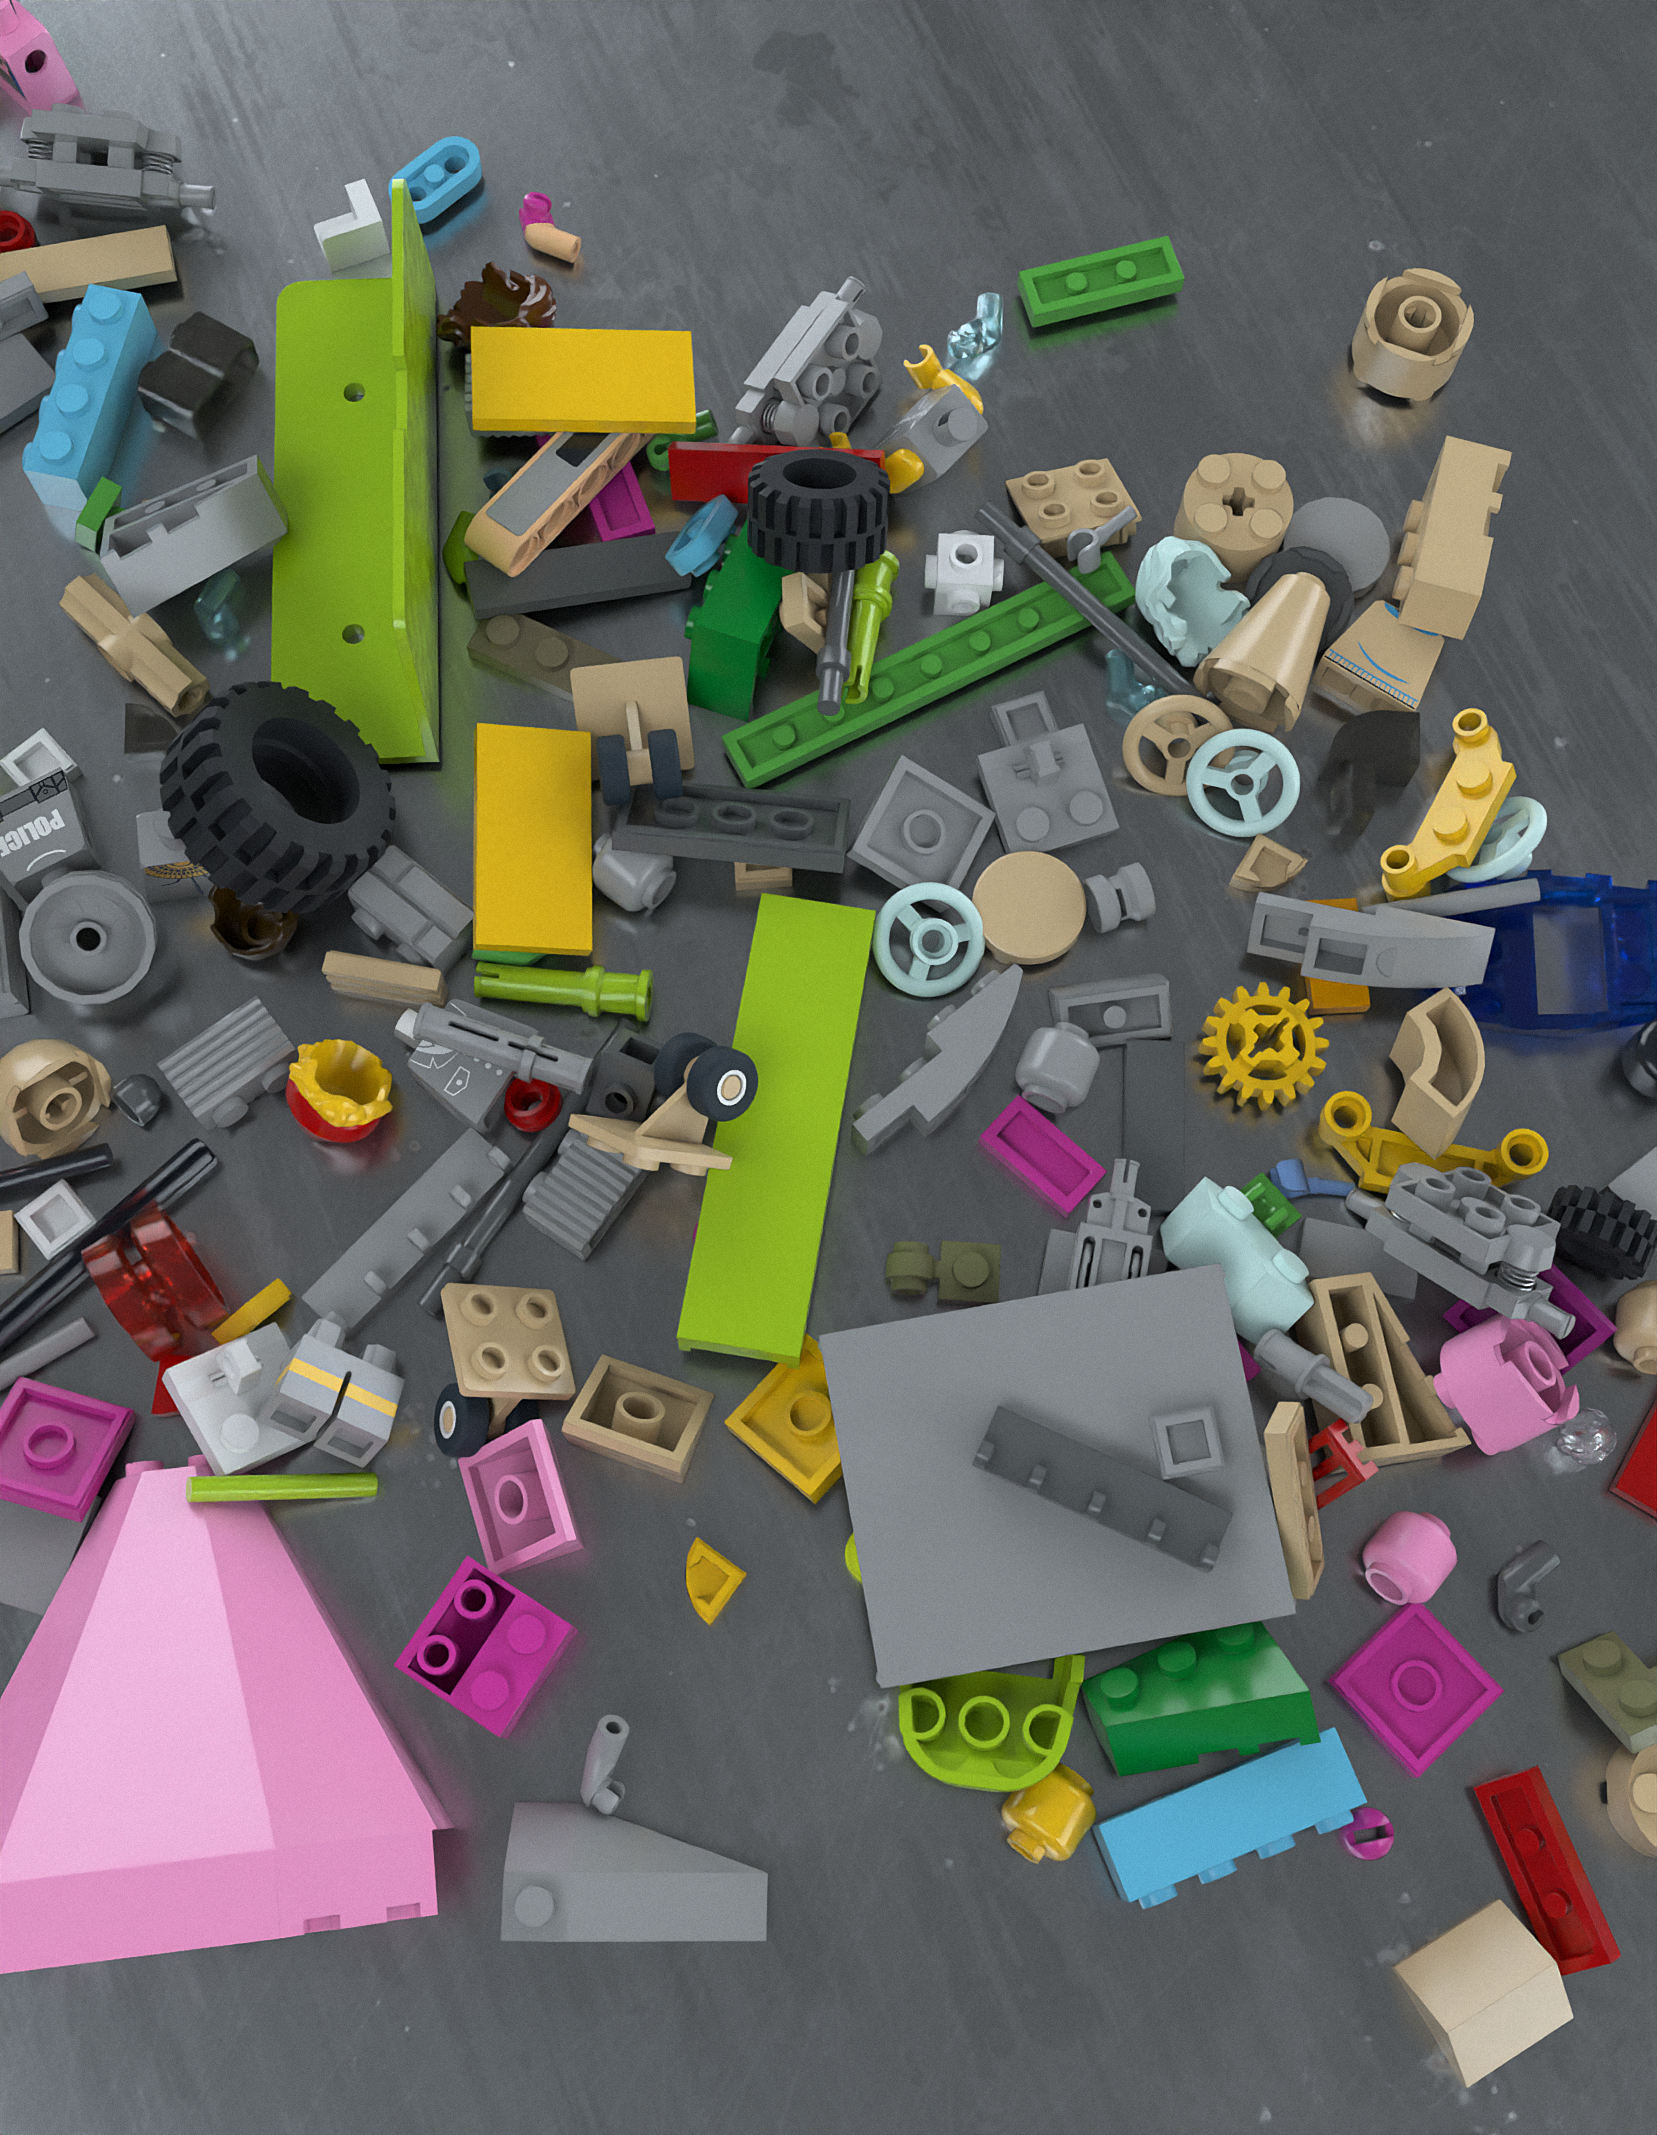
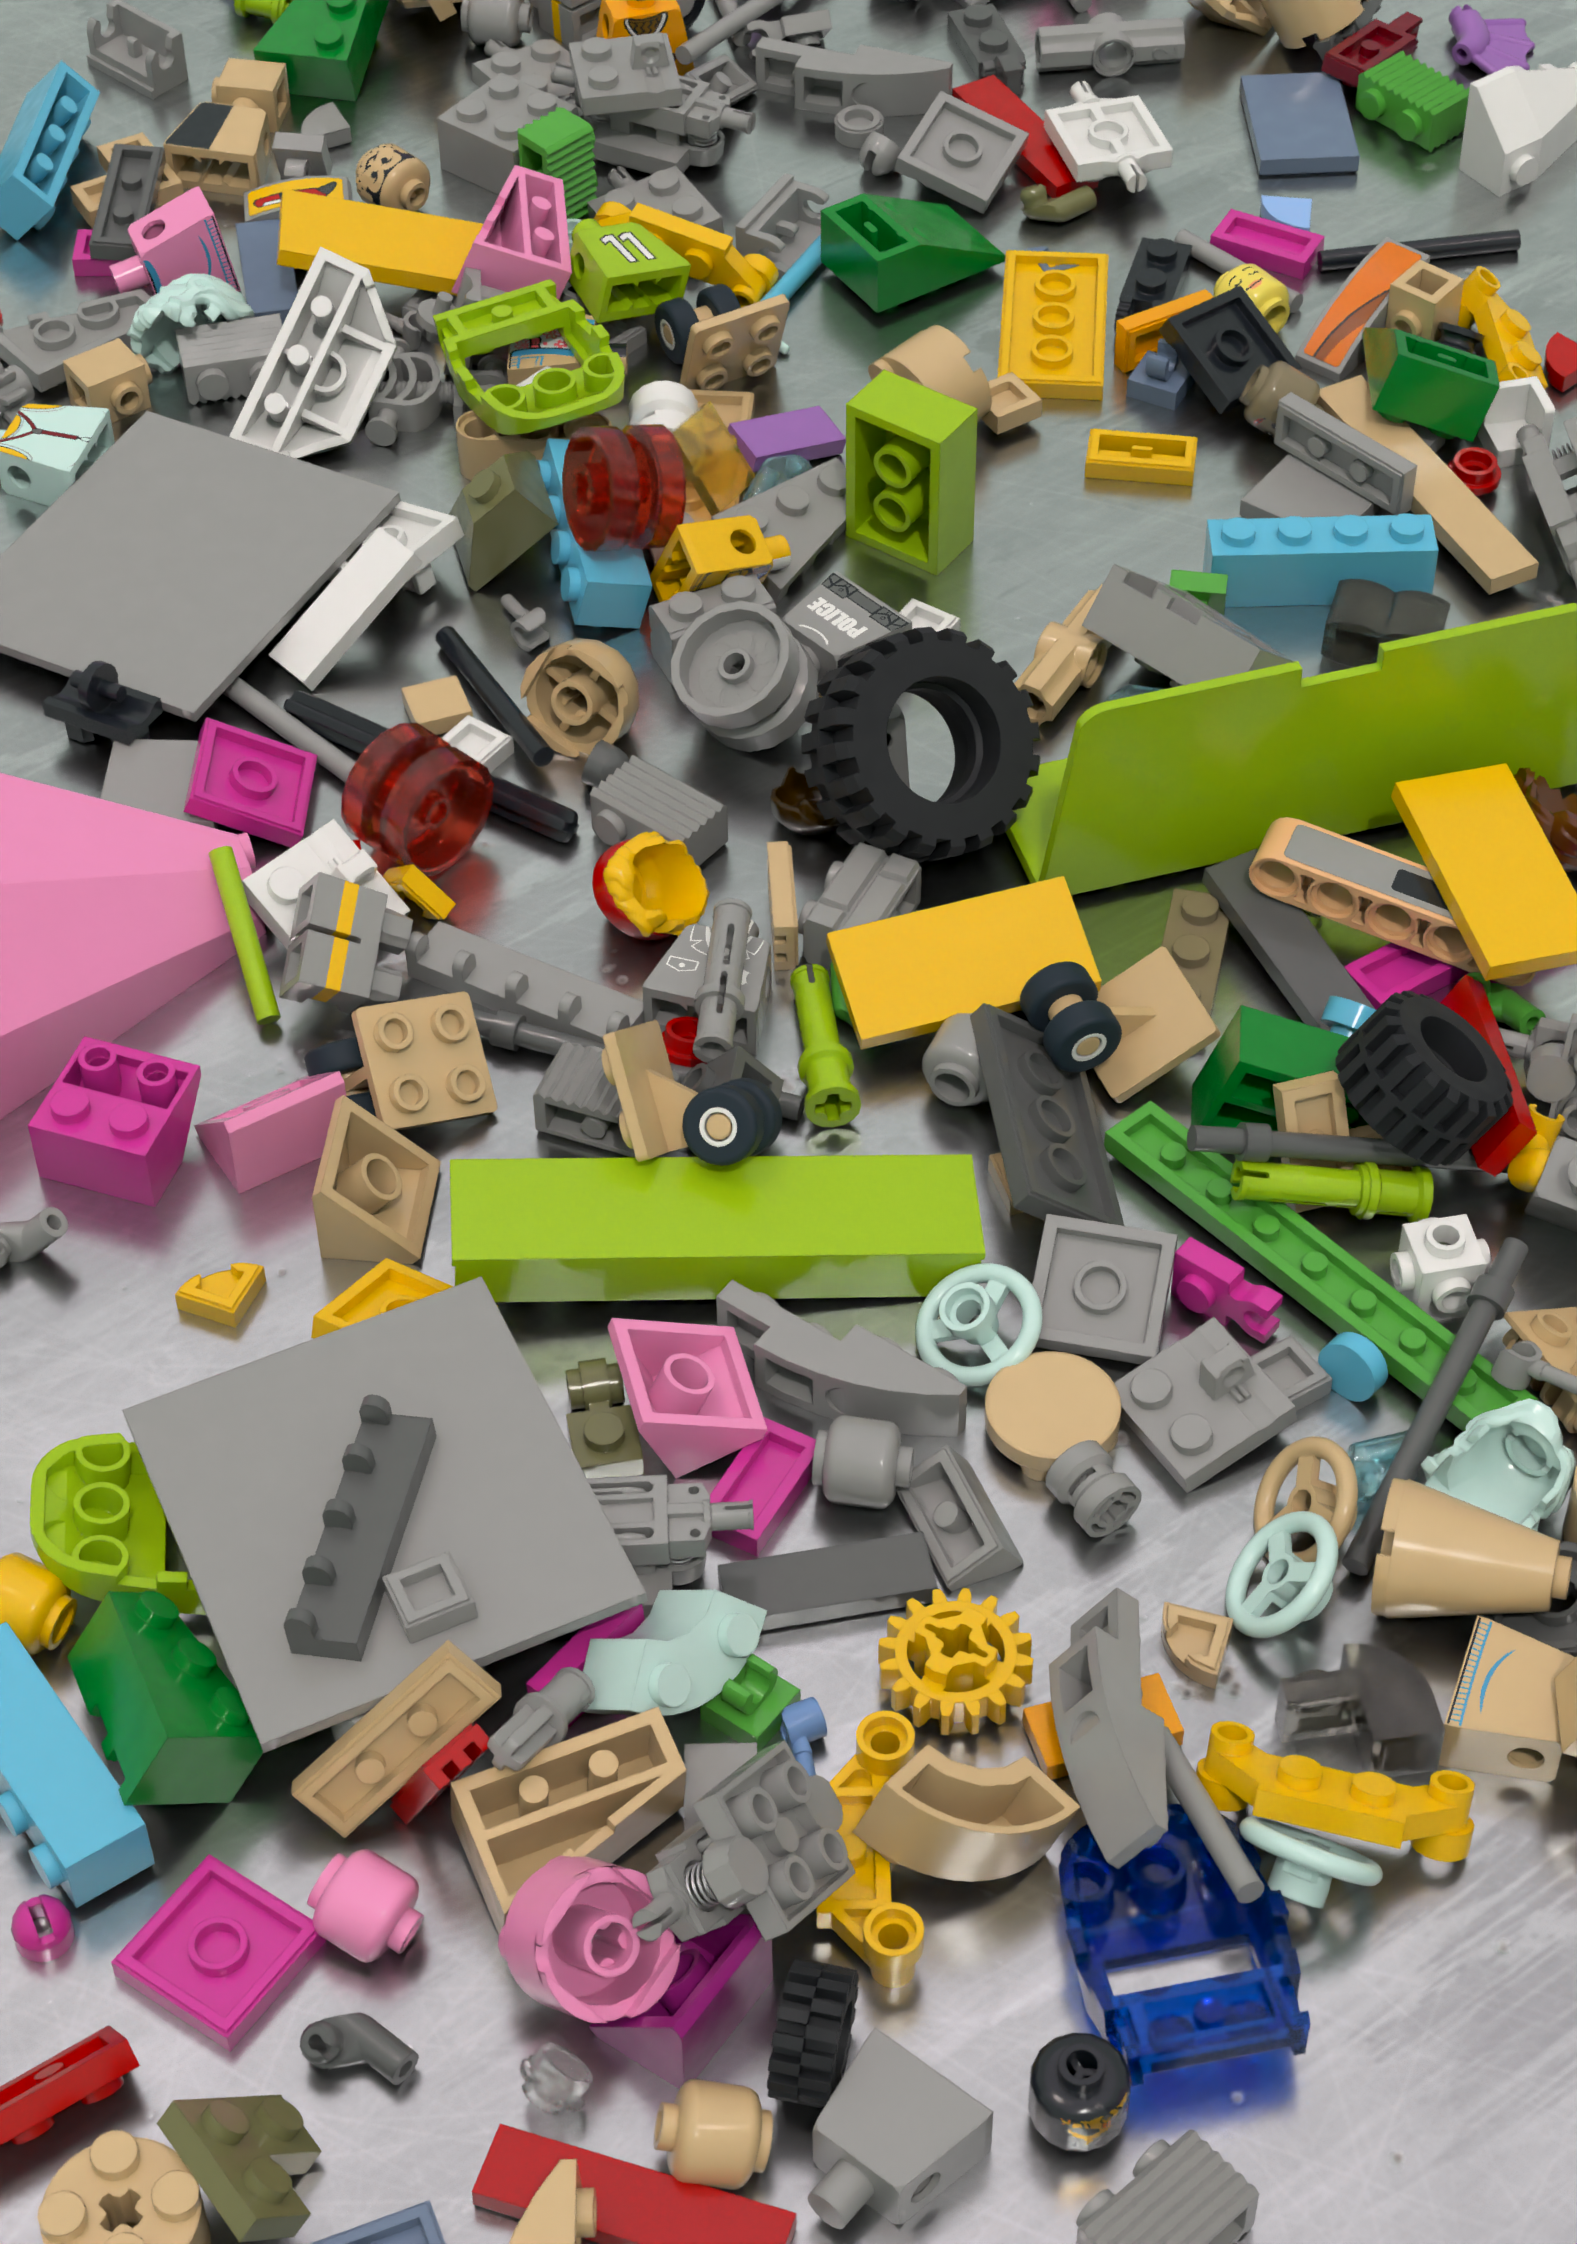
camera: 80 degrees right, 25 degrees down
none -> bright pink slope [607,1318,768,1479]
none -> dark pink plate [1171,1237,1283,1344]
none -> medium azure tile [1318,1332,1388,1402]

